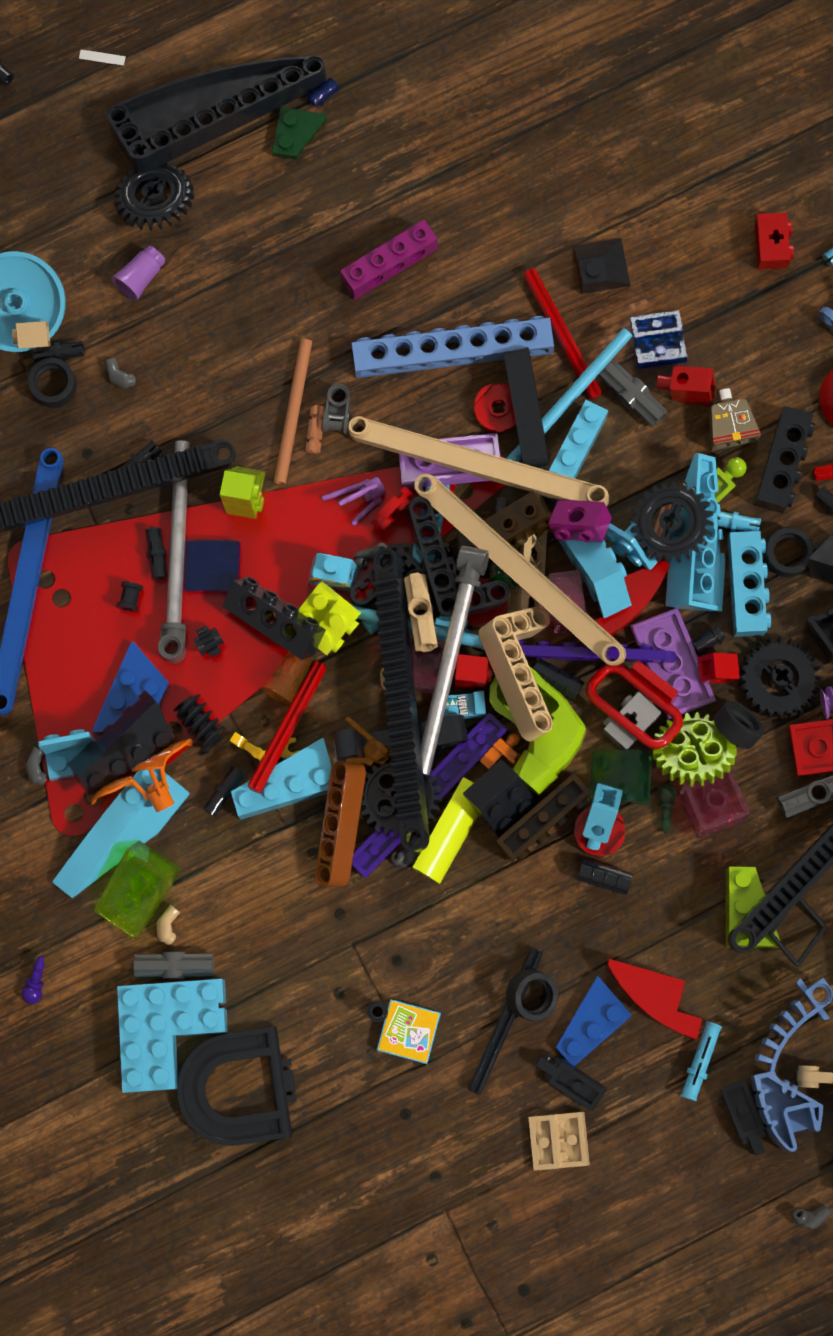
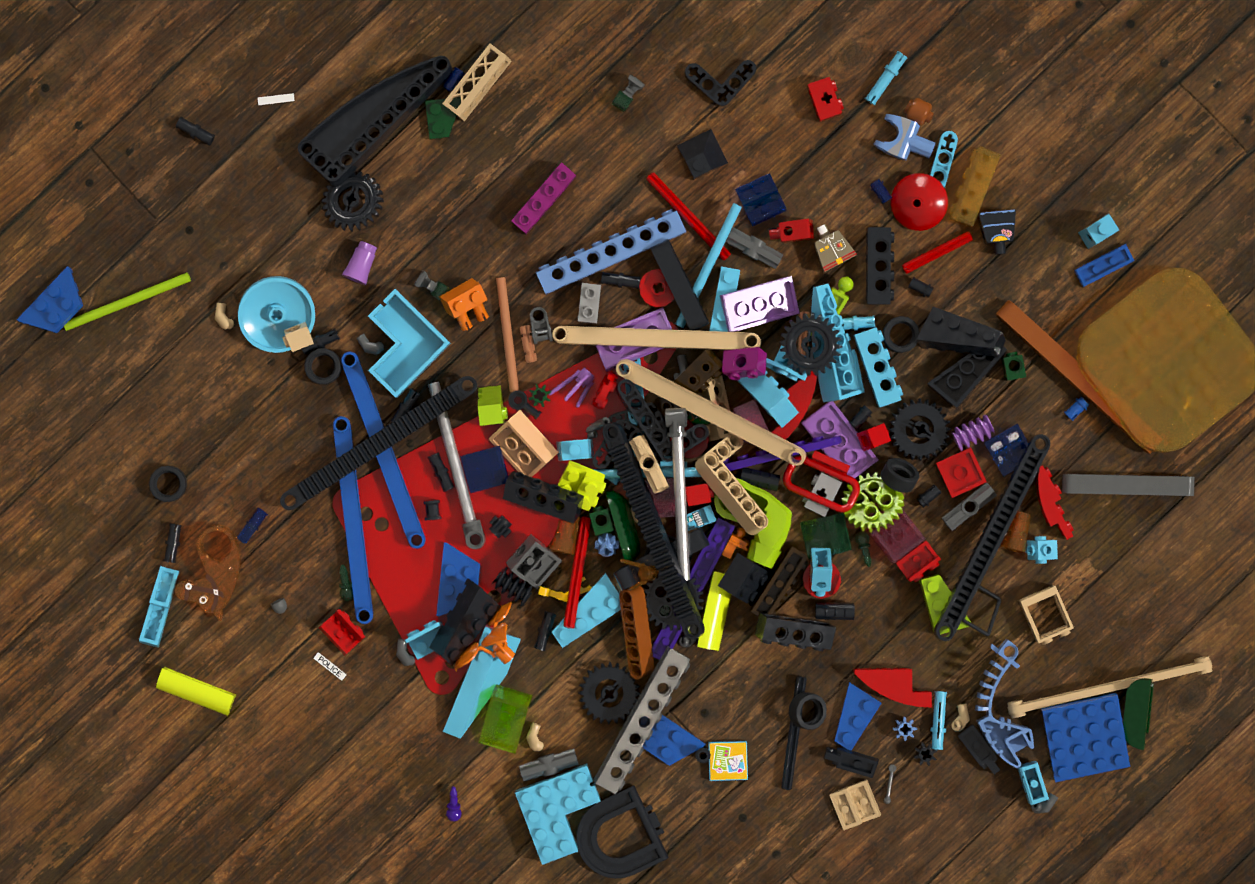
camera: 15 degrees left, 10 degrees up
none -> blue piece [341,352,426,549]
none -> medium azure piece [368,289,451,398]
none -> leg [414,271,452,301]
none -> orange brick [439,278,489,331]
none -> tan fence [442,44,512,121]
none -> light nougat slope [489,410,559,477]
none -> dark grey brick [506,534,562,589]
none -> black bar [508,391,542,420]
none -> dark green gear [528,384,551,407]
none -> light grey brick [578,283,601,324]
none -> black gear [578,662,641,725]
none -> dark green brick [589,506,614,536]
none -> brick [593,646,690,794]
none -> medium blue gear [595,533,619,557]
none -> black pin [601,272,641,289]
none -> dark green brick [605,491,640,565]
none -> leg [612,75,645,113]
none -> blue wing [640,705,705,766]
none -> black beam [685,60,756,107]
none -> tile [720,276,799,332]
none -> black brick [755,613,836,651]
none -> clear blue pin [870,179,892,204]
none -> dark grey hinge [883,764,896,804]
none -> medium blue gear [892,716,917,741]
none -> red bracket [895,540,941,582]
none -> black gear [913,742,937,766]
none -> black pin [916,484,941,508]
none -> tan arm [951,703,970,731]
none -> medium azure brick [1017,761,1049,805]

